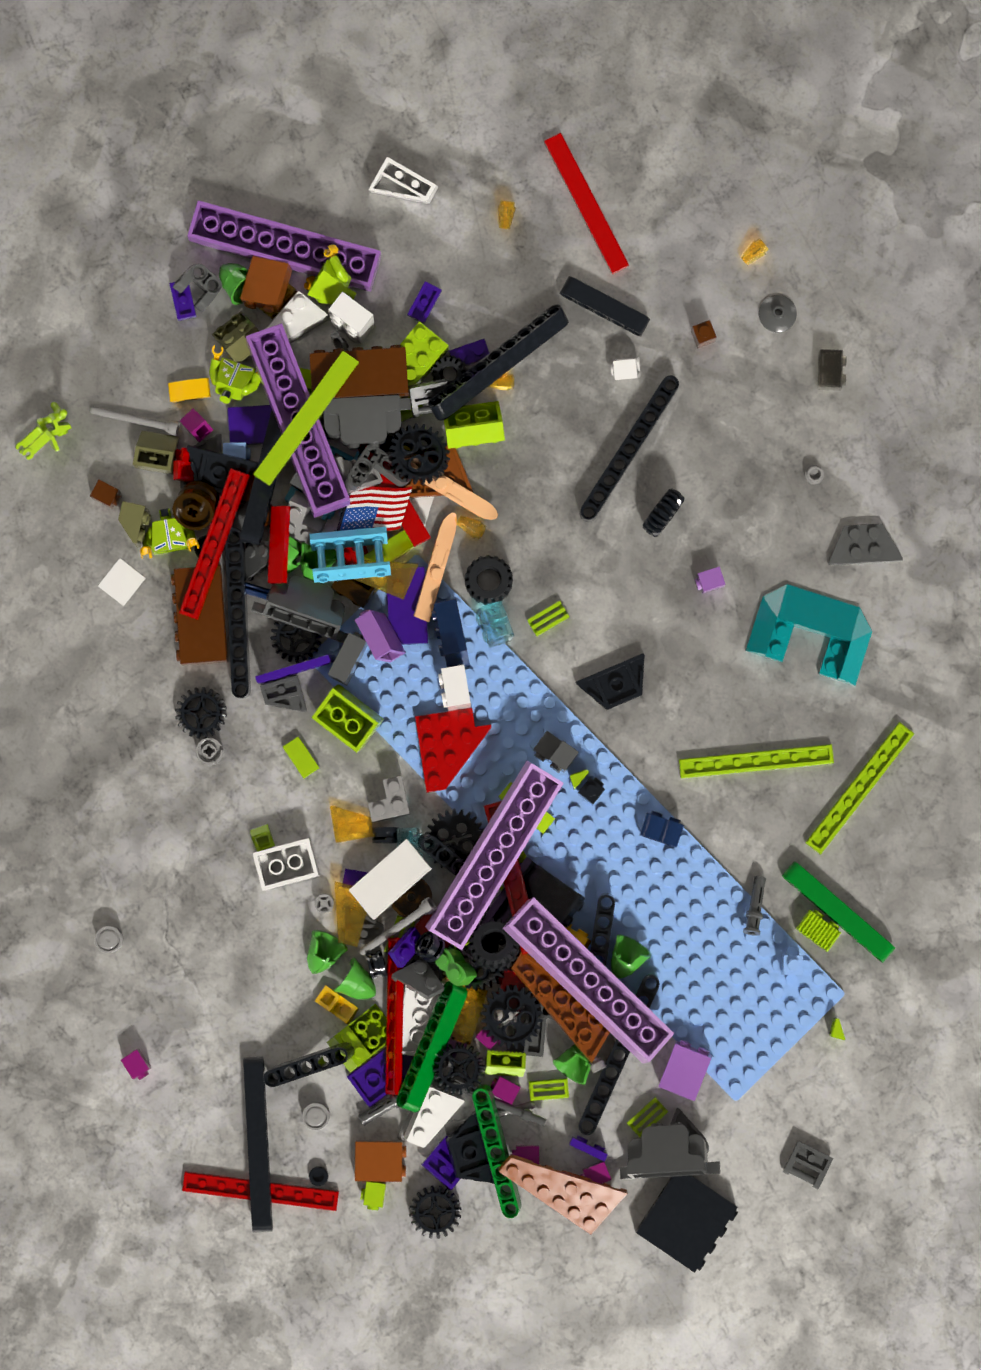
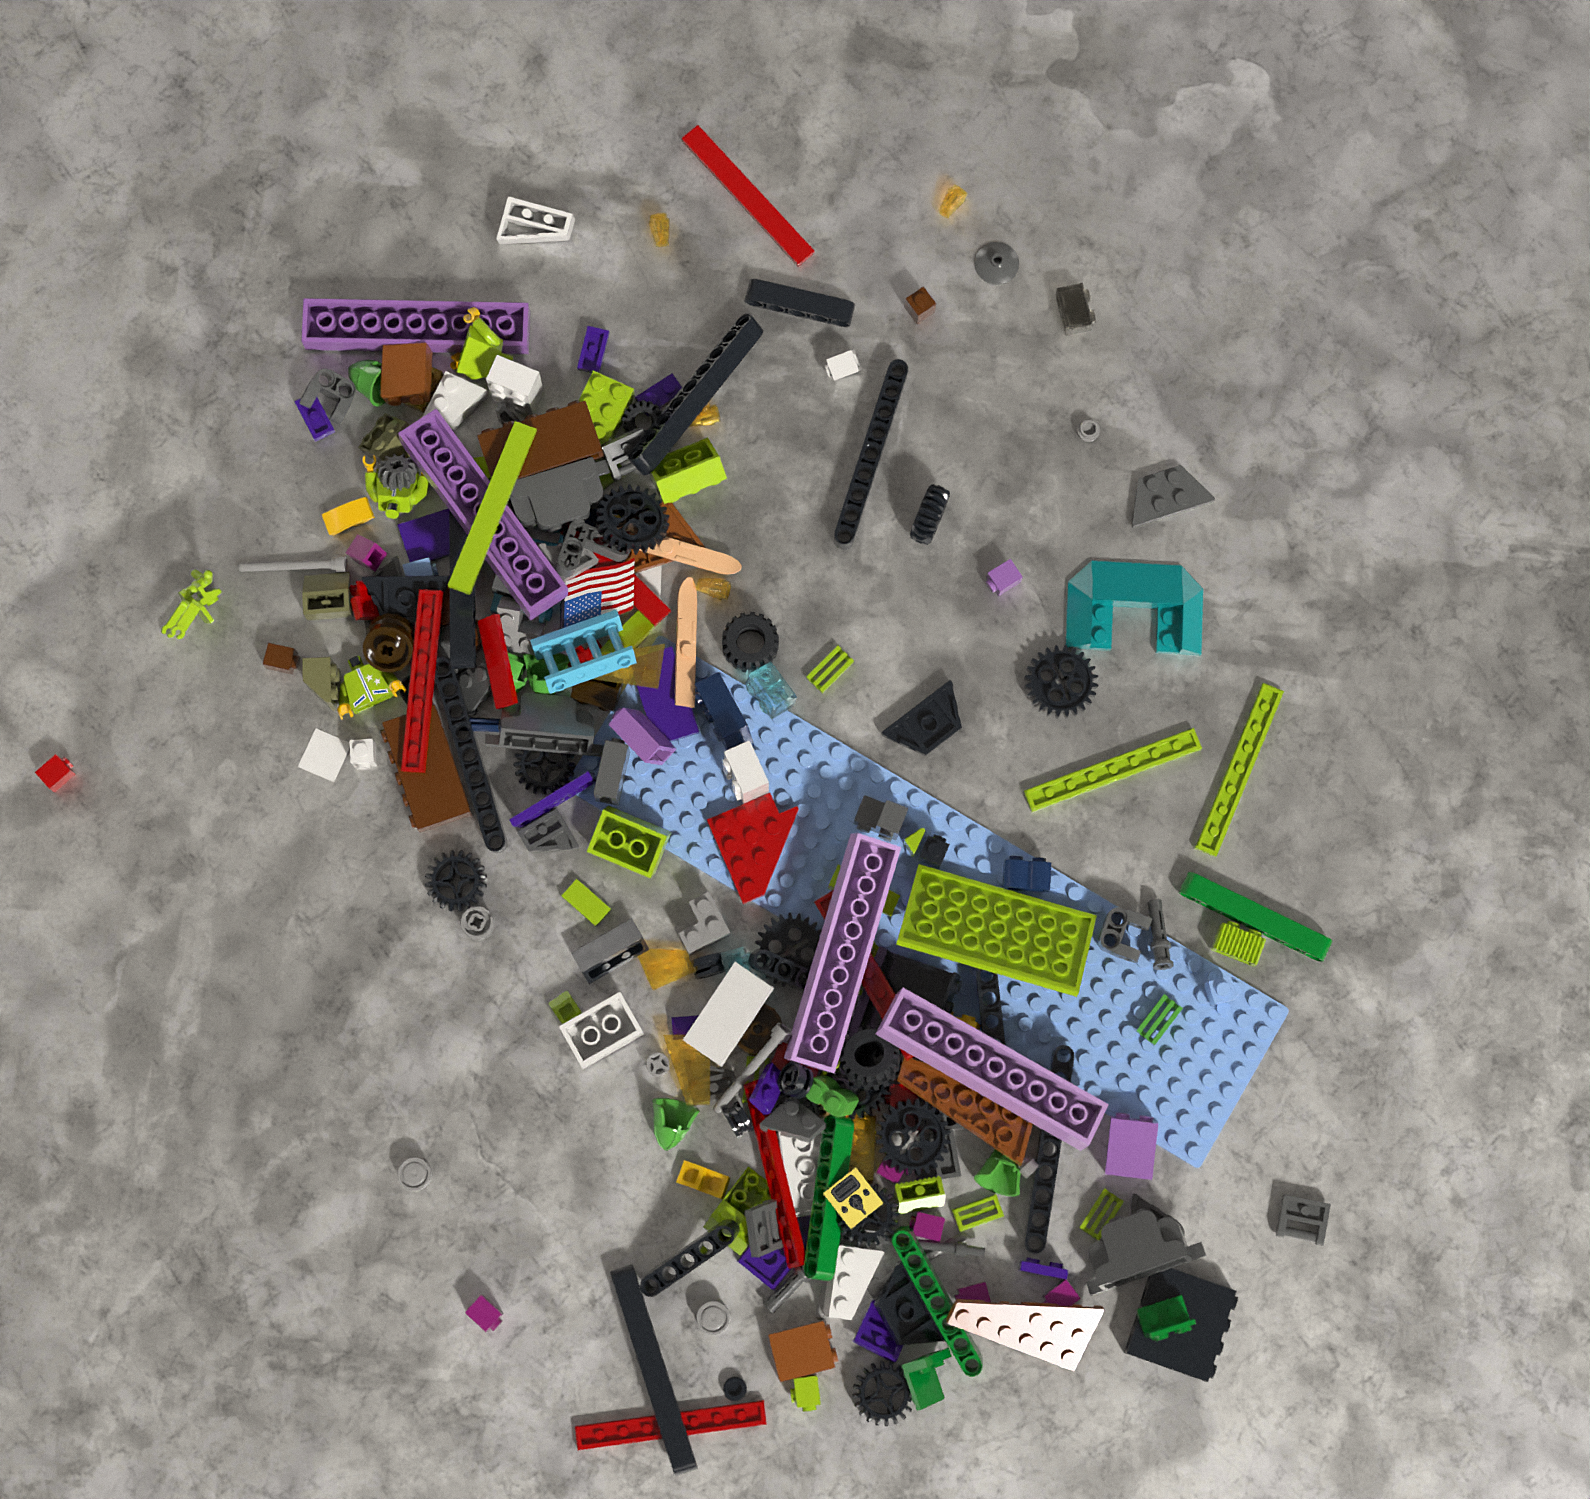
camera: 20 degrees left, 5 degrees down
bright green helmet [332,957,376,999] -> none
bright green helmet [611,934,652,978] -> none
lime slope [829,1018,845,1040] -> none
none -> white brick [349,739,377,770]
none -> dark grey gear [378,454,417,492]
none -> brick [571,918,650,984]
none -> dark grey plate [745,1199,783,1257]
none -> light yellow sticker [823,1168,883,1229]
none -> lime plate [896,864,1097,997]
none -> green bracket [902,1347,952,1411]
none -> black gear [1024,645,1099,719]
none -> dark grey piece [1098,907,1152,963]
none -> bright green tile [1136,994,1183,1045]
none -> green bracket [1136,1295,1196,1341]

